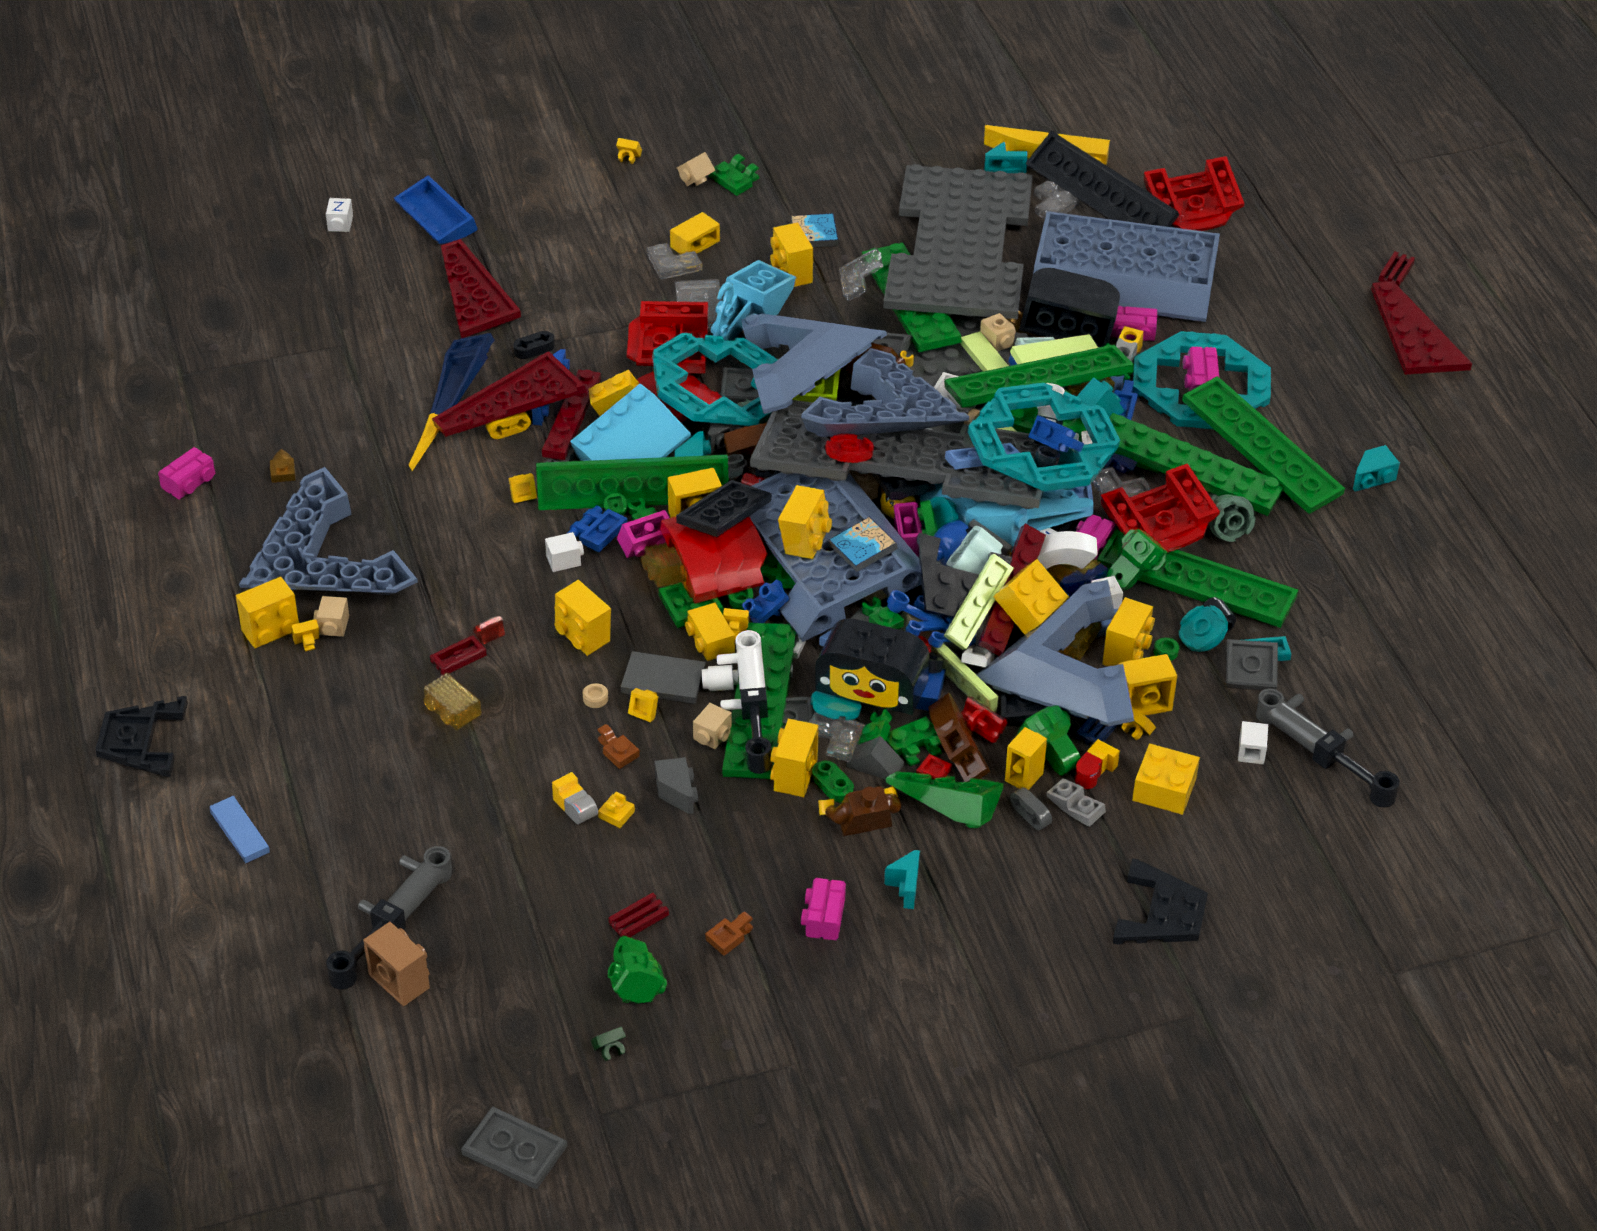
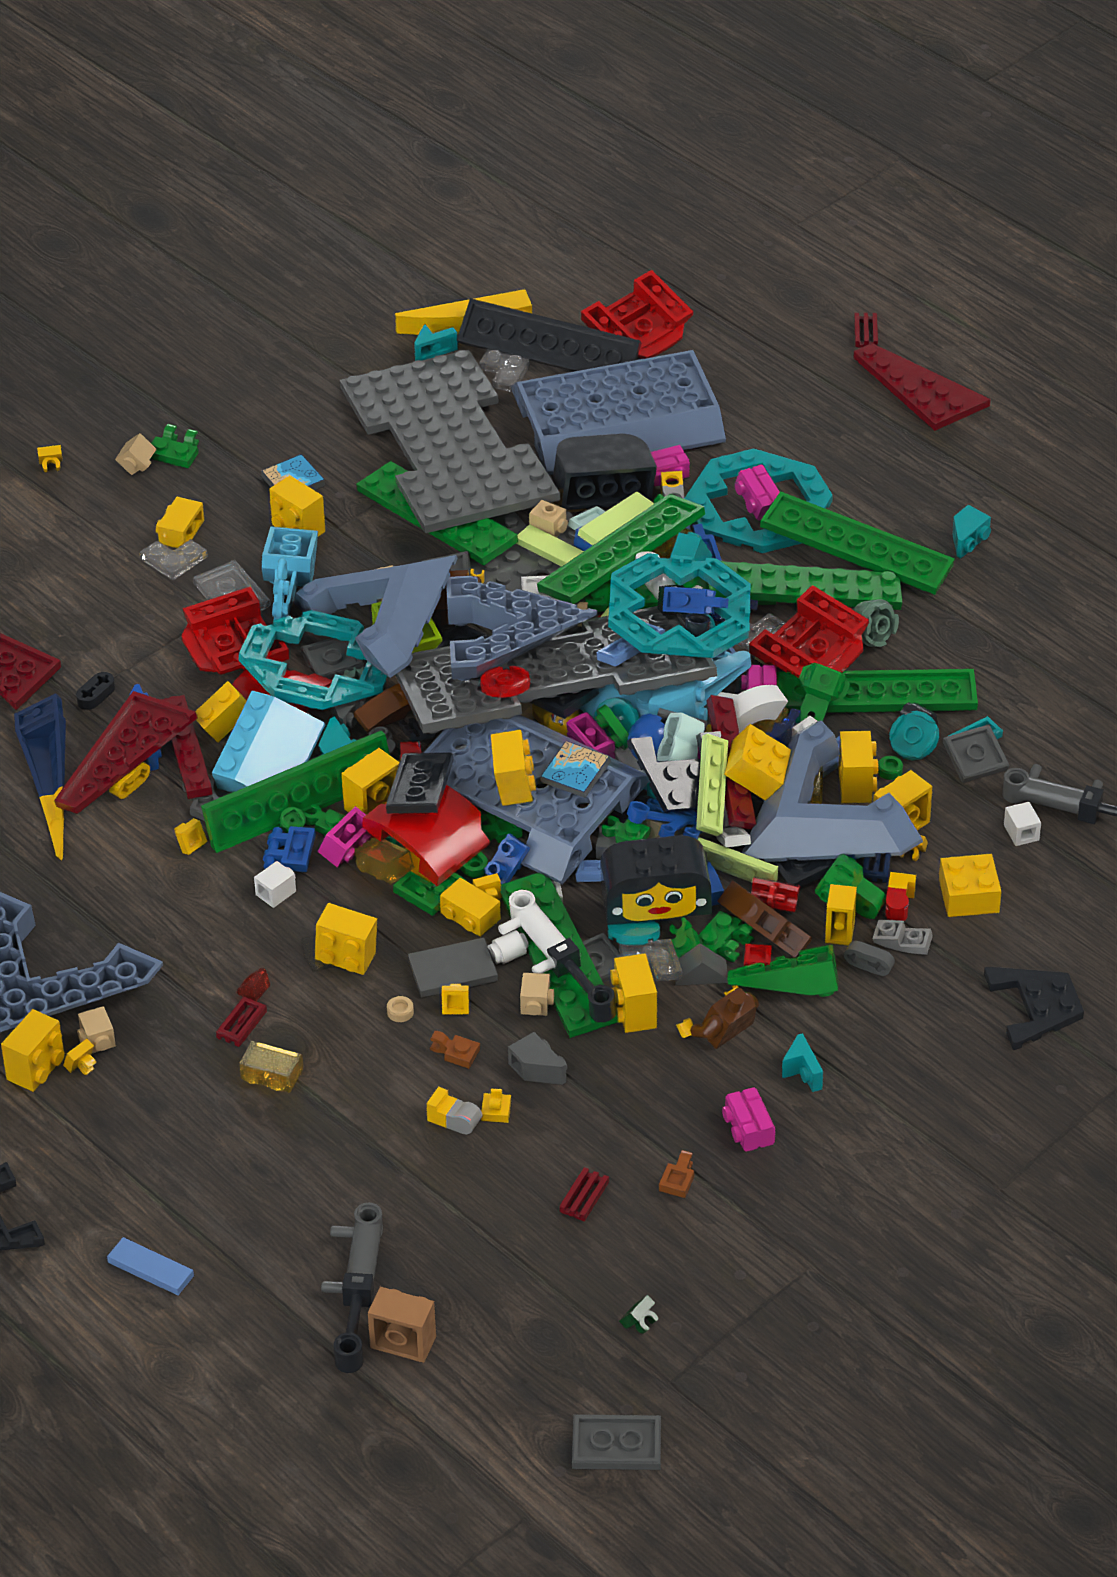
camera: 25 degrees left, 0 degrees up
green piece [608,936,667,1003] -> none
green plate [812,761,854,803] -> none
clear plate [839,248,883,301] -> none

